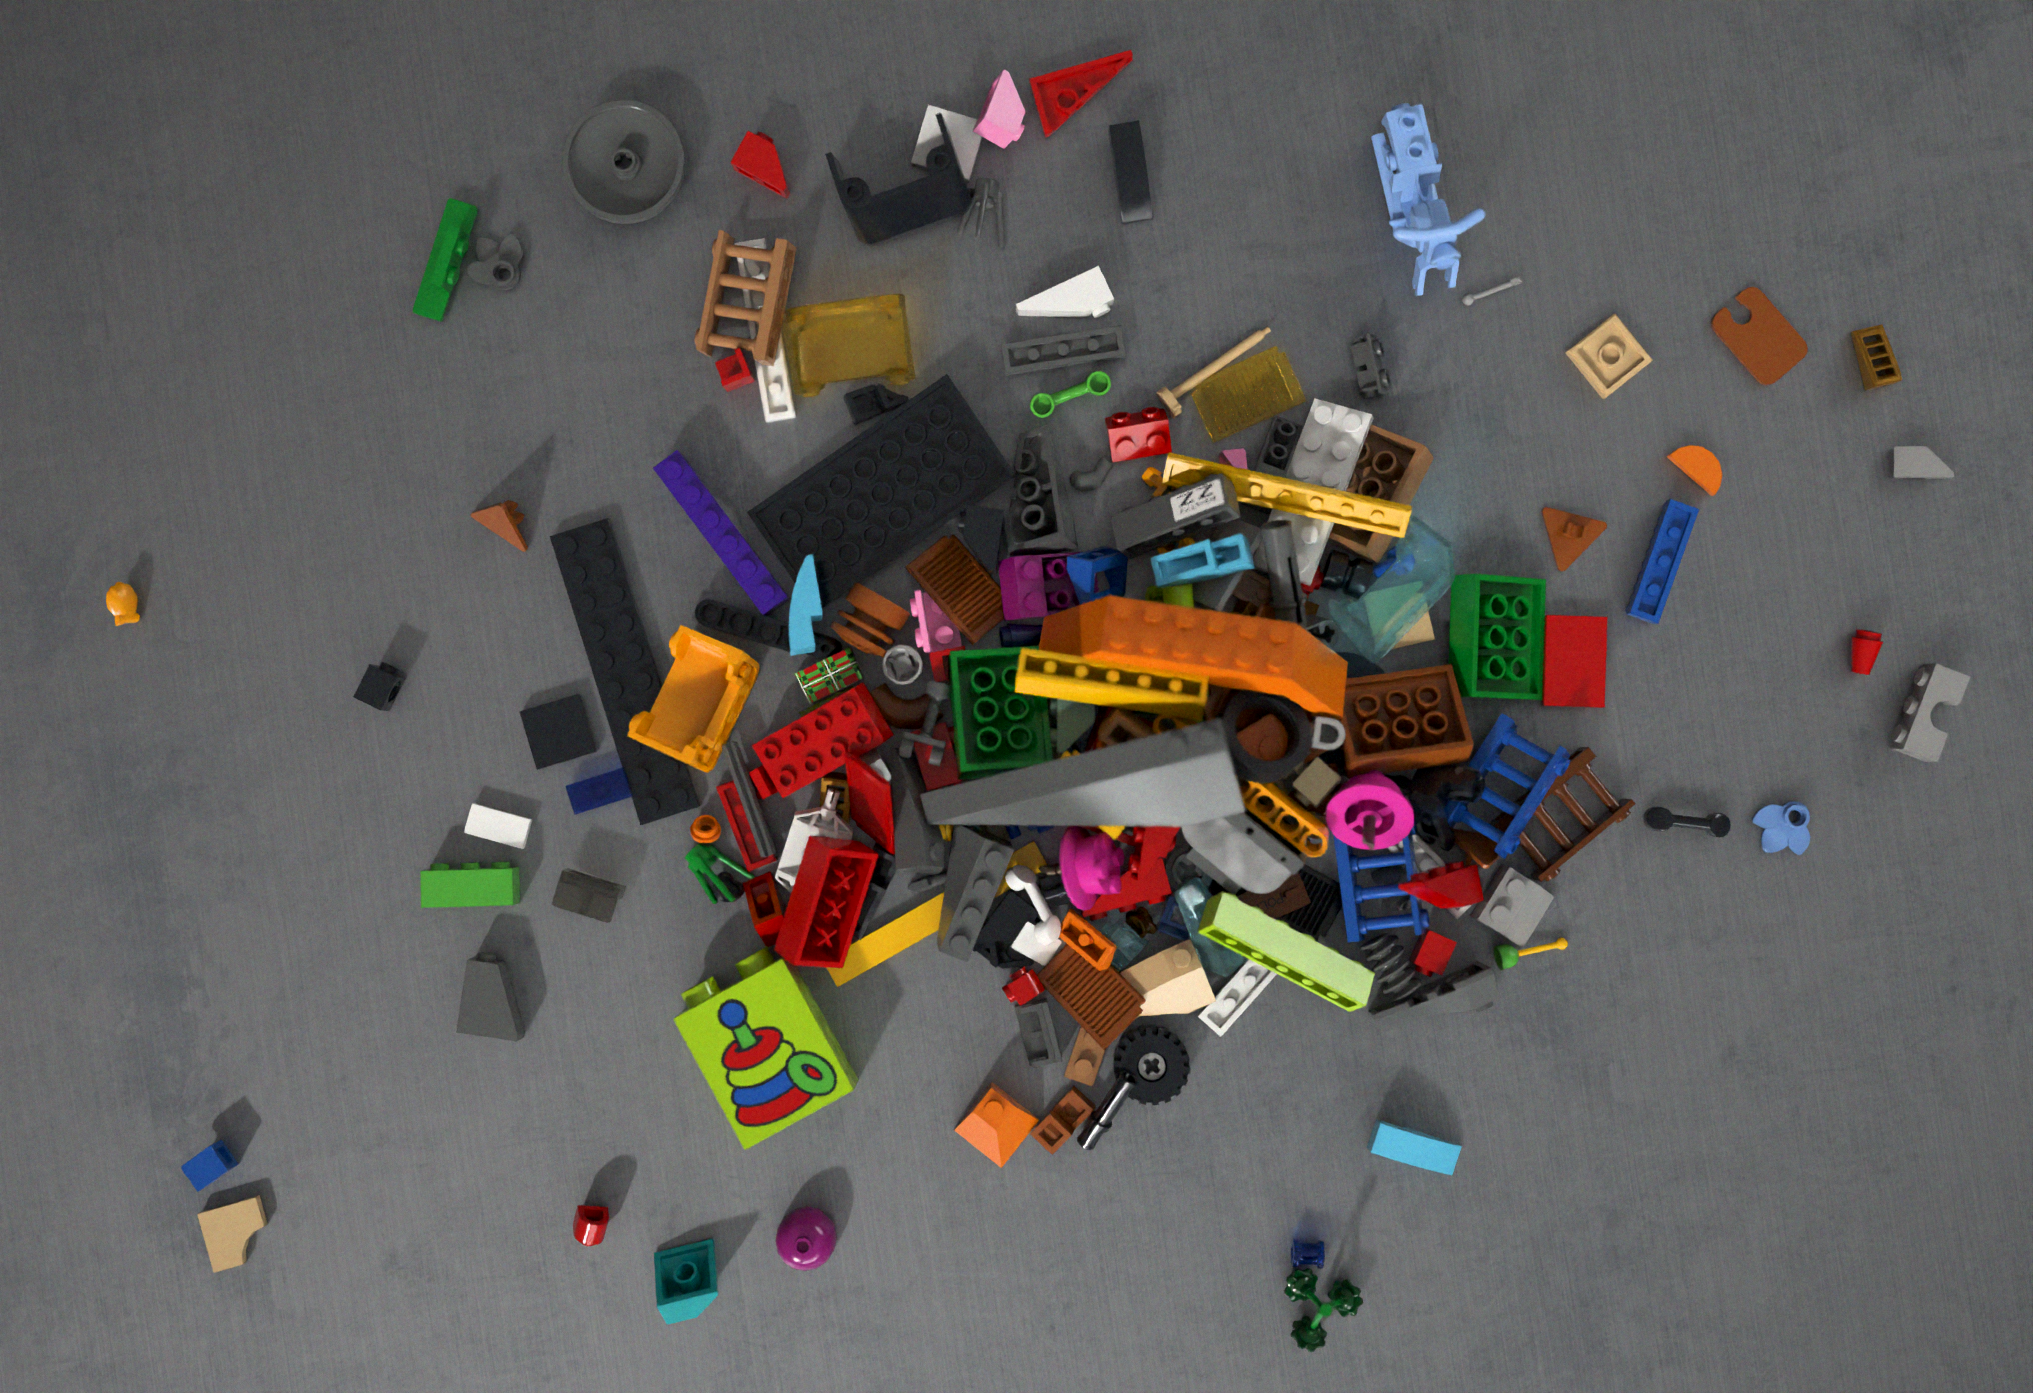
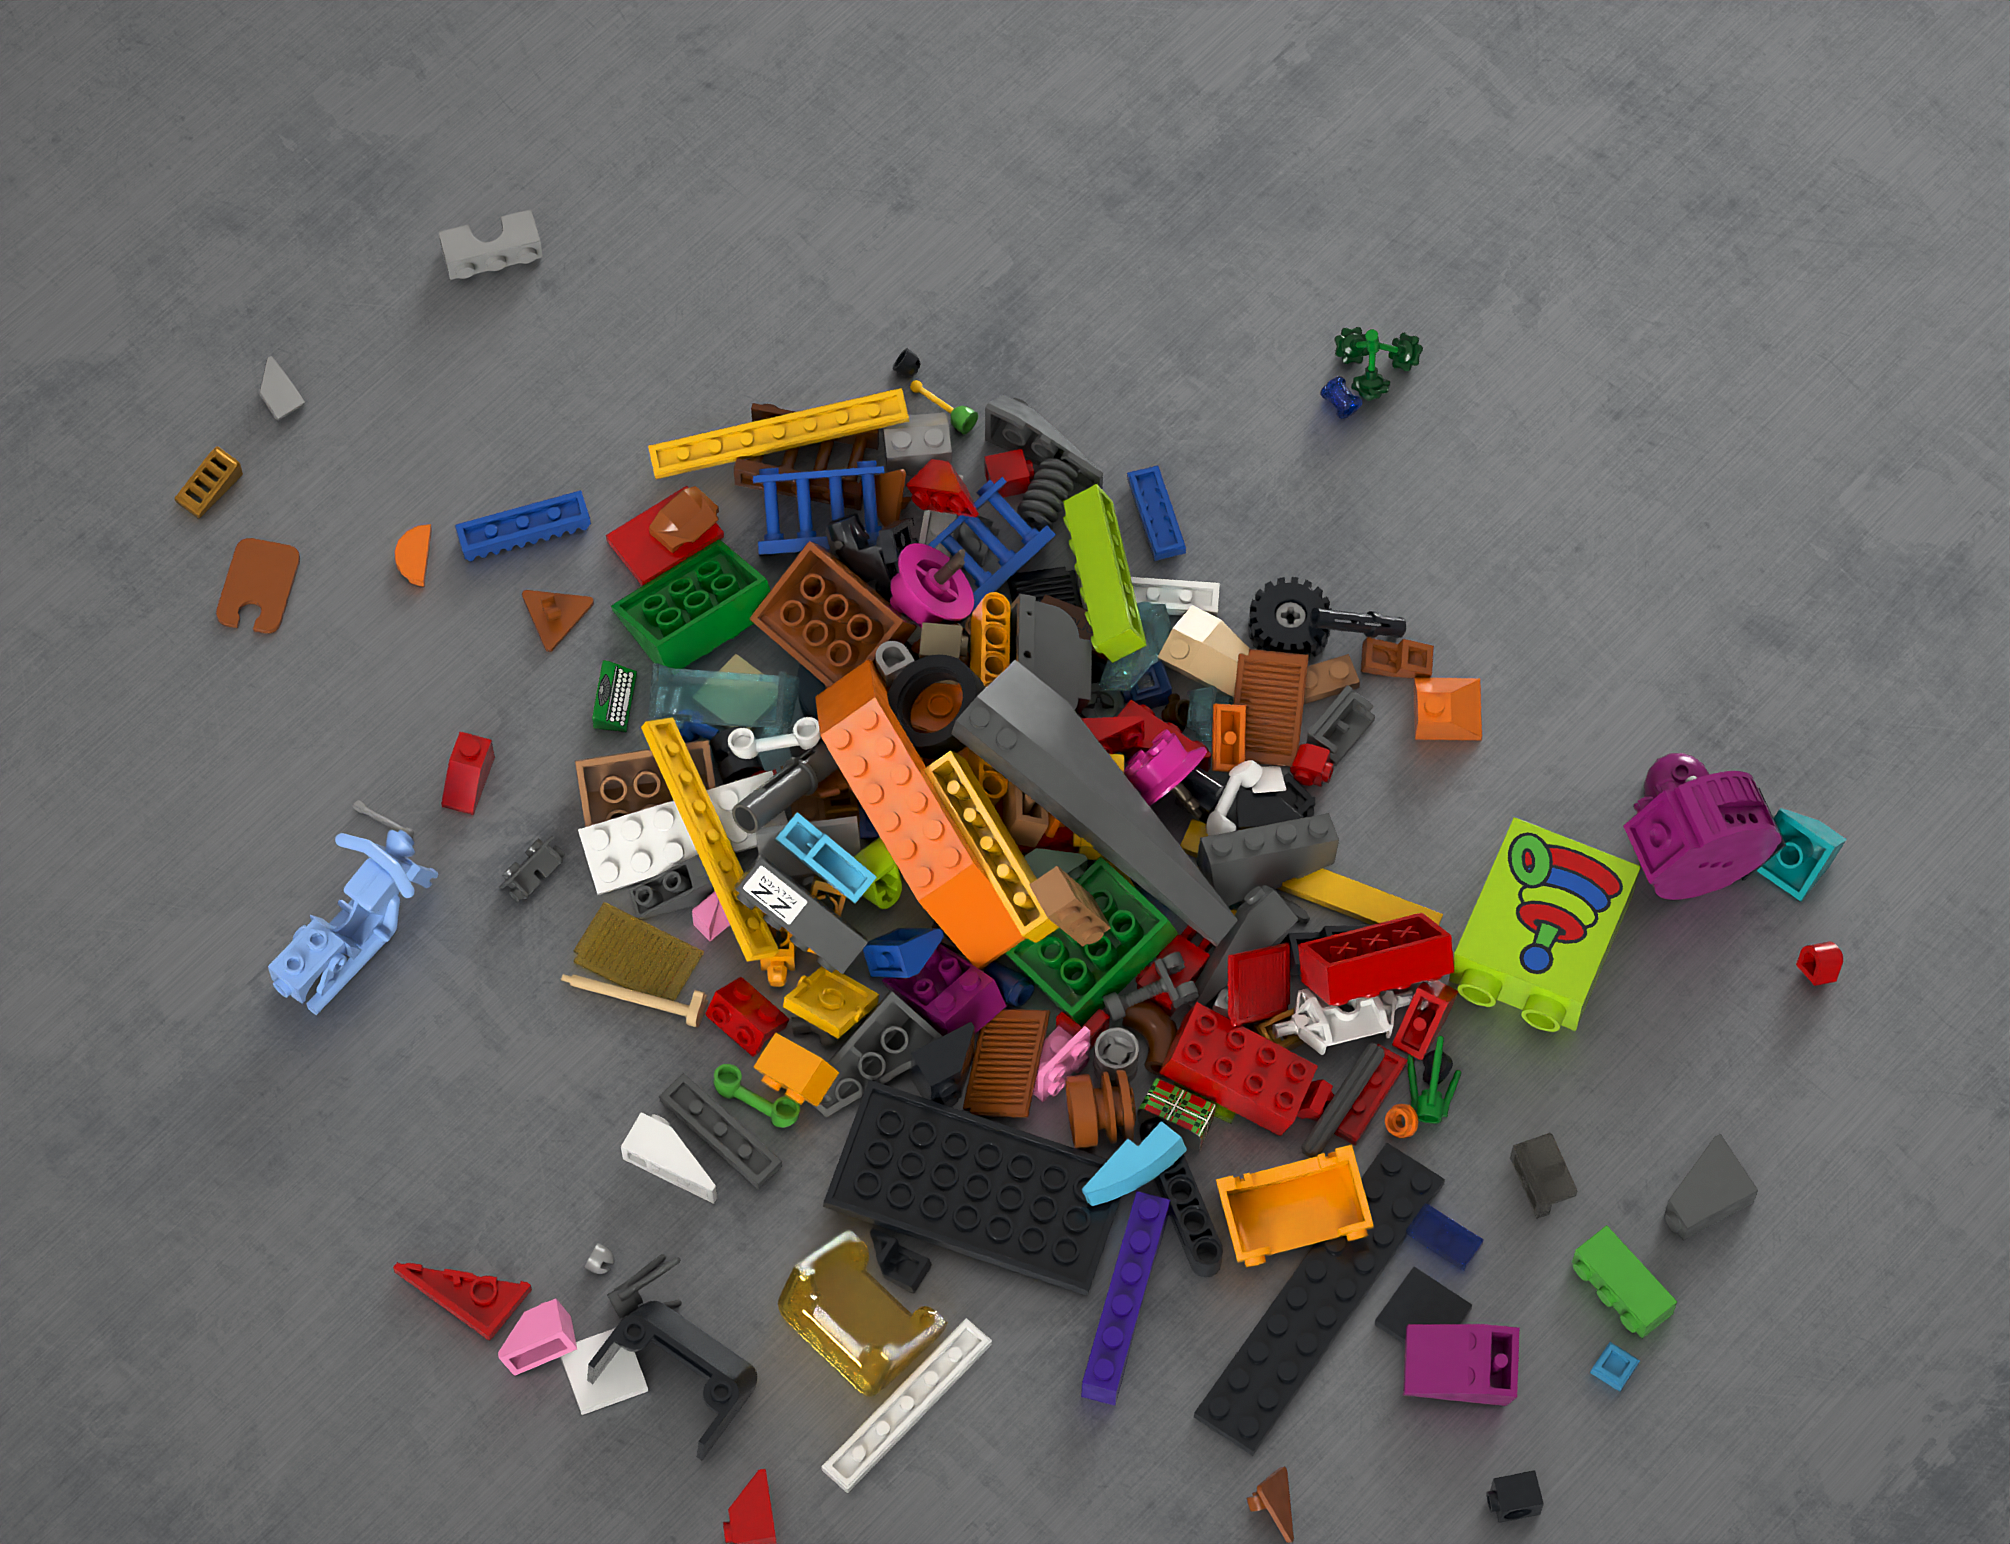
camera: 130 degrees left, 25 degrees down
white tile [464,803,533,849] -> none
medium nougat fence [695,230,797,366] -> none
red panel [715,347,755,392] -> none
black slope [1108,120,1153,224] -> none
medium azure slope [1367,1119,1462,1175] -> none
tan tile [1565,314,1653,399] -> none
black bar [1643,807,1731,838] -> none
medium blue plate [1752,801,1811,855] -> none
red cone [1851,629,1884,675] -> none
none -> red slope [441,731,495,815]
none -> light grey hinge [584,1243,614,1274]
none -> slope [592,660,637,732]
none -> yellow tile [648,388,910,479]
none -> dark orange slope [649,486,719,553]
none -> white bar [728,717,821,759]
none -> light orange brick [753,1033,840,1107]
none -> yellow plate [783,966,880,1039]
none -> black hinge [893,348,921,377]
none -> medium nougat brick [1029,866,1111,946]
none -> blue plate [1127,465,1186,561]
none -> magenta slope [1403,1324,1520,1406]
none -> dark azure tile [1590,1342,1640,1392]
none -> magenta piece [1623,771,1786,900]

